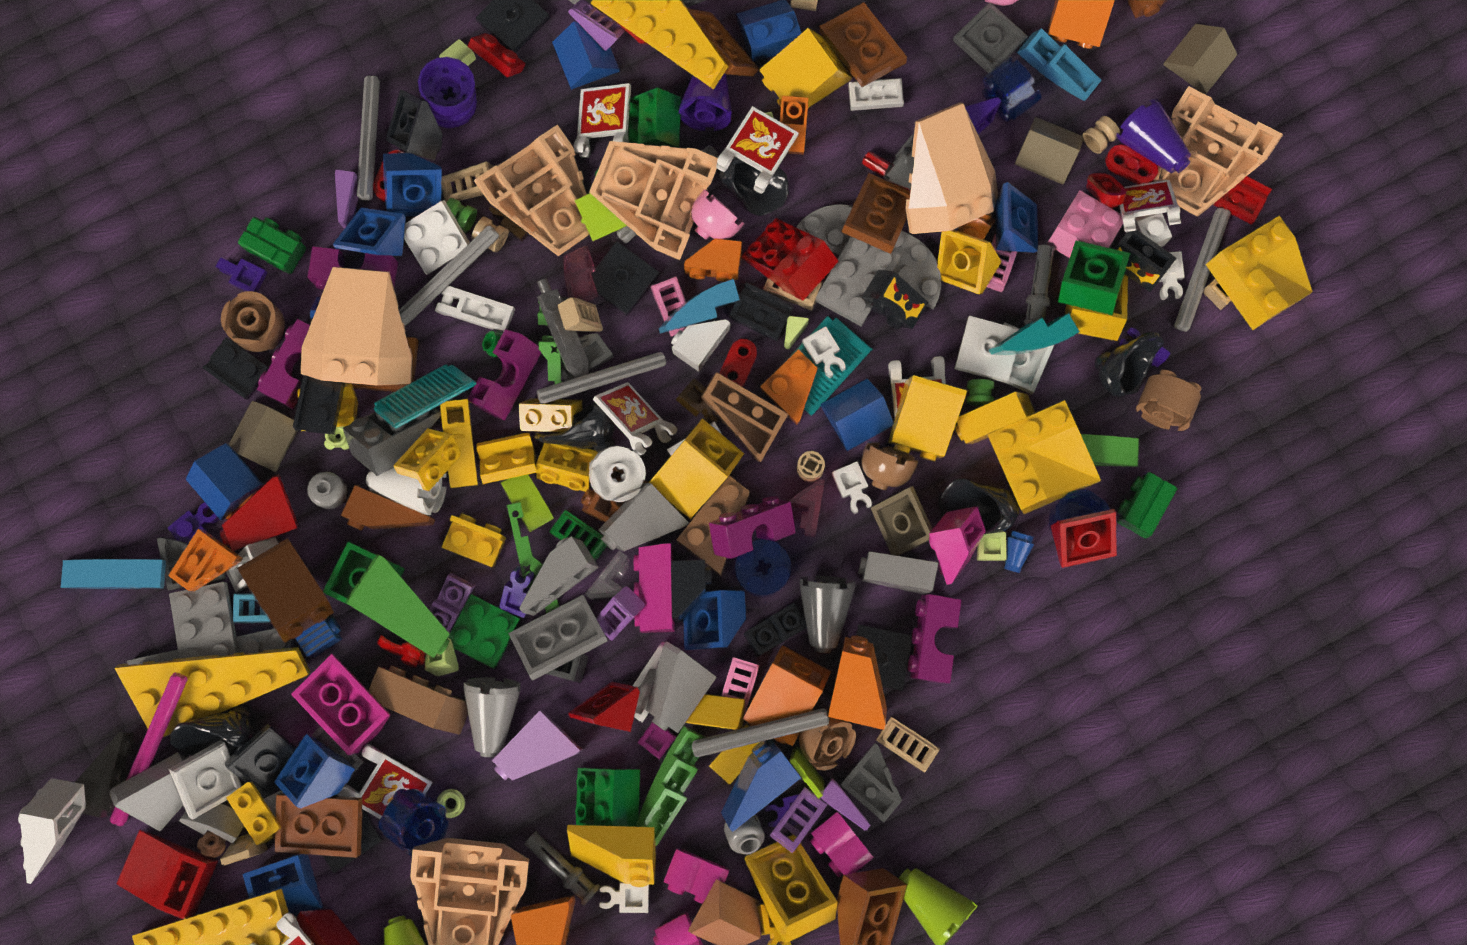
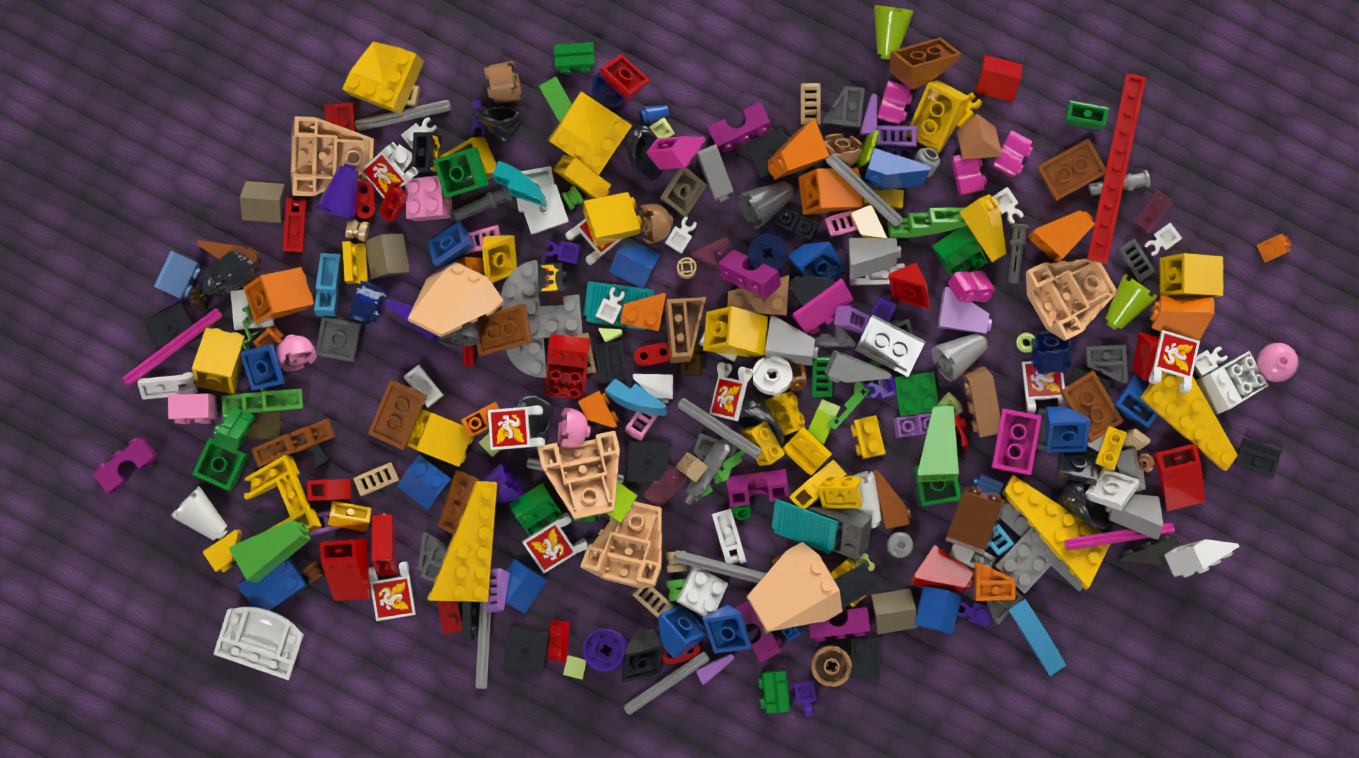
camera: 125 degrees left, 5 degrees up
magenta tile [637,722,677,759] -> none
none -> red plate [283,197,308,253]
none -> yellow bracket [342,241,368,284]
none -> dark purple plate [544,241,581,265]
none -> dark purple plate [871,296,897,323]
none -> dark pink brick [948,271,995,303]
none -> dark grey wing [1085,345,1128,384]

